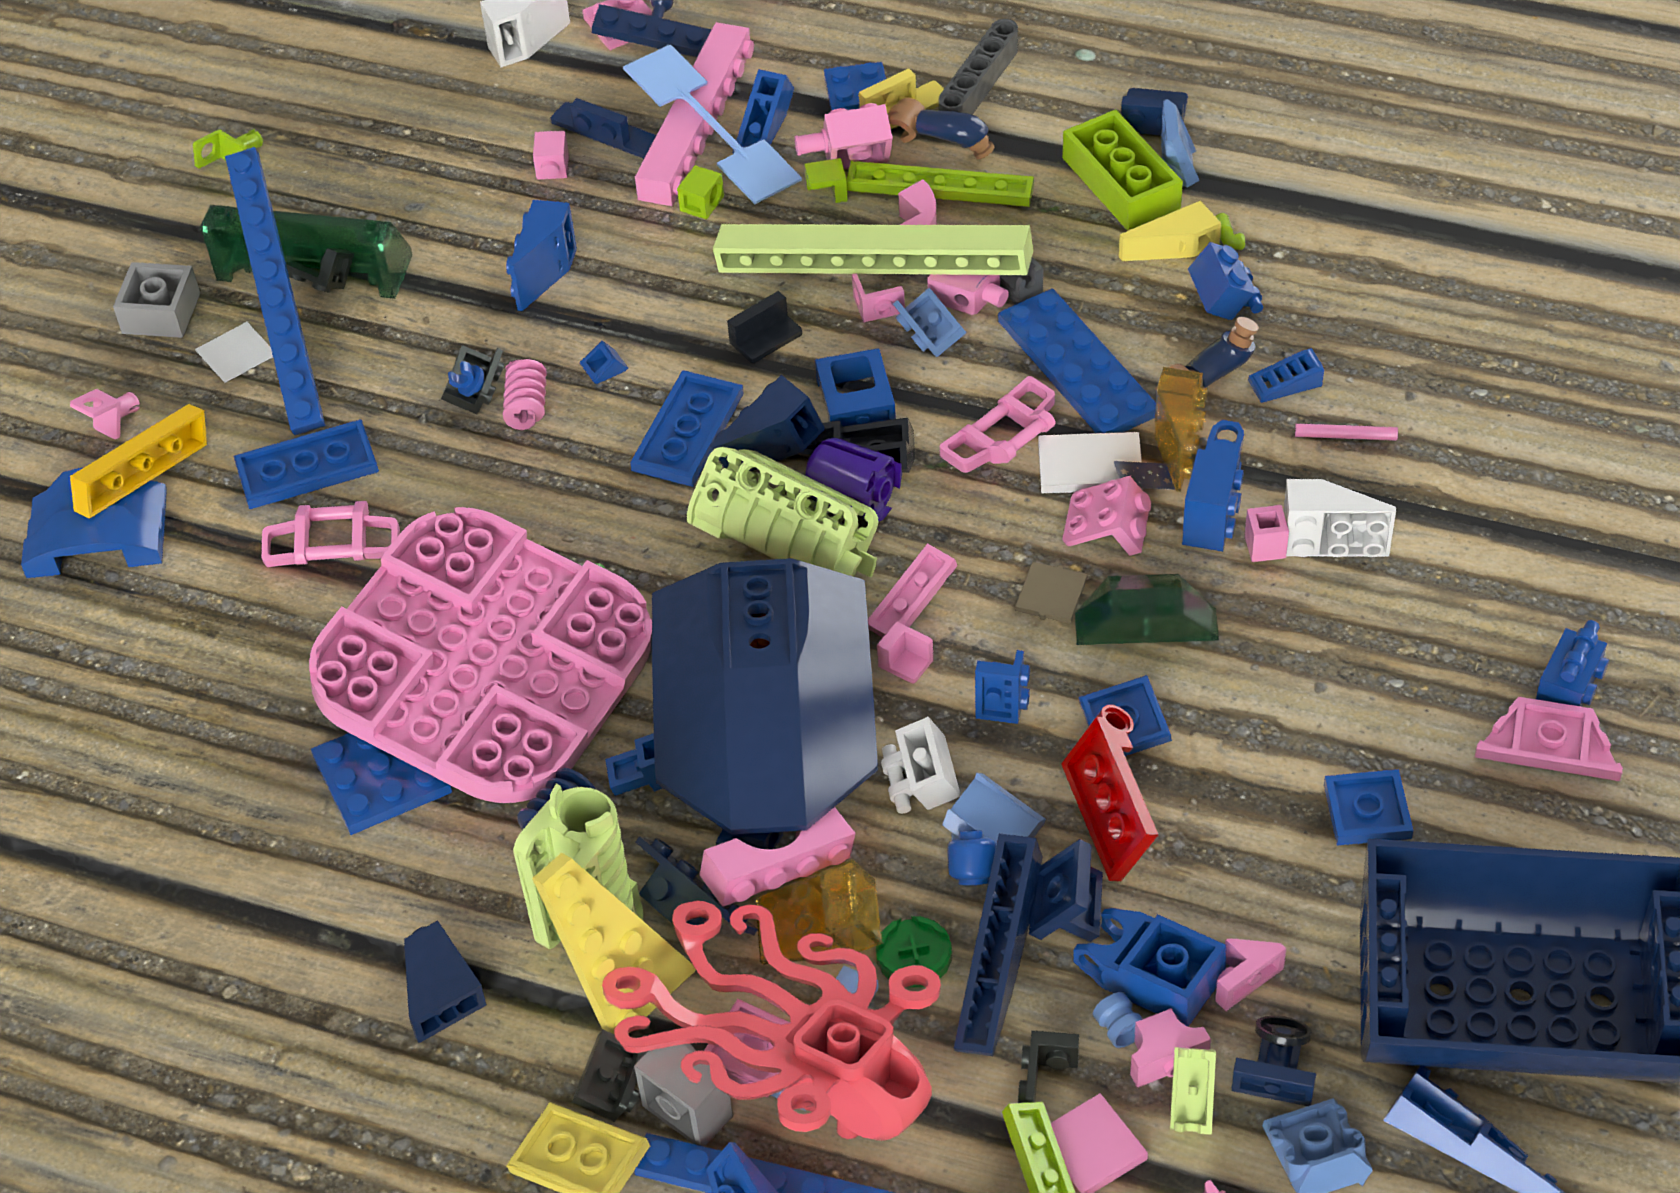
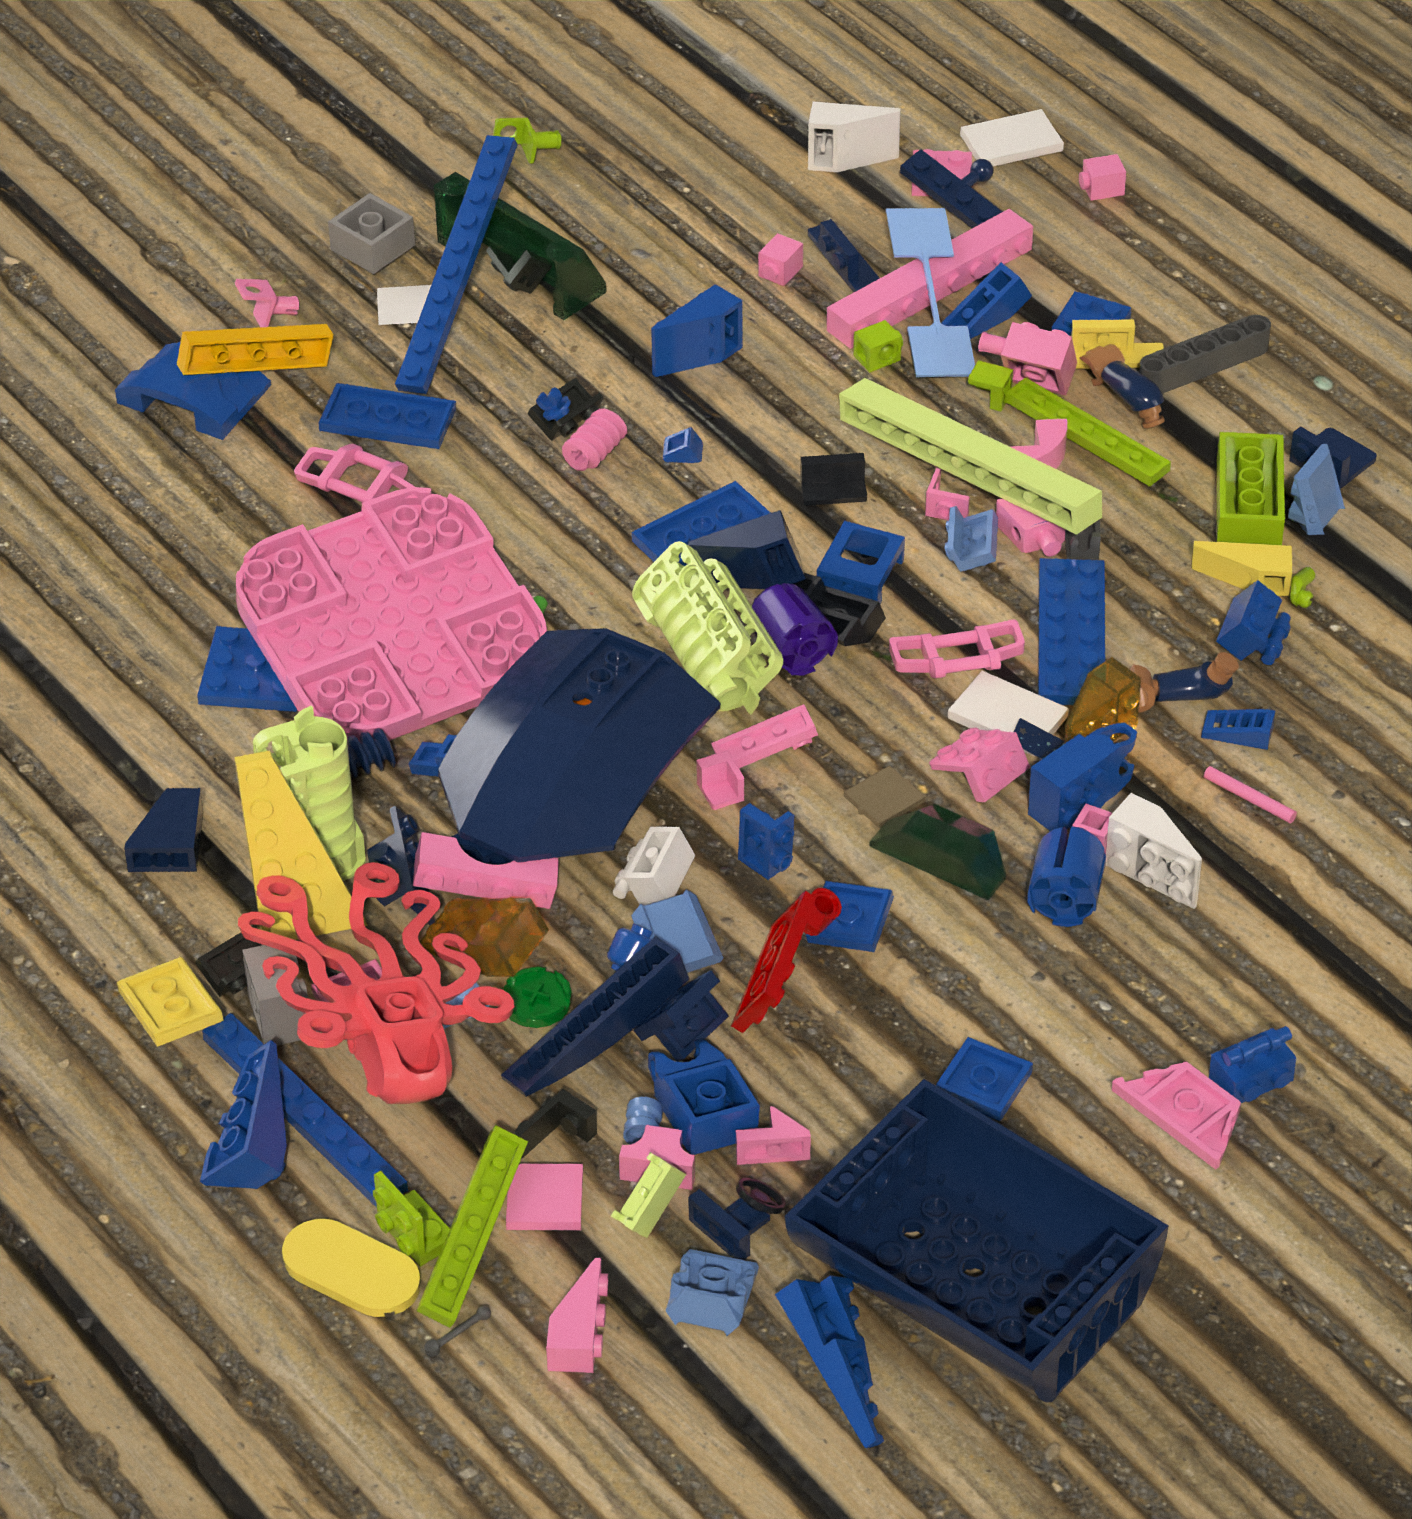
camera: 30 degrees right, 5 degrees down
none -> blue cylinder [1027,826,1106,927]

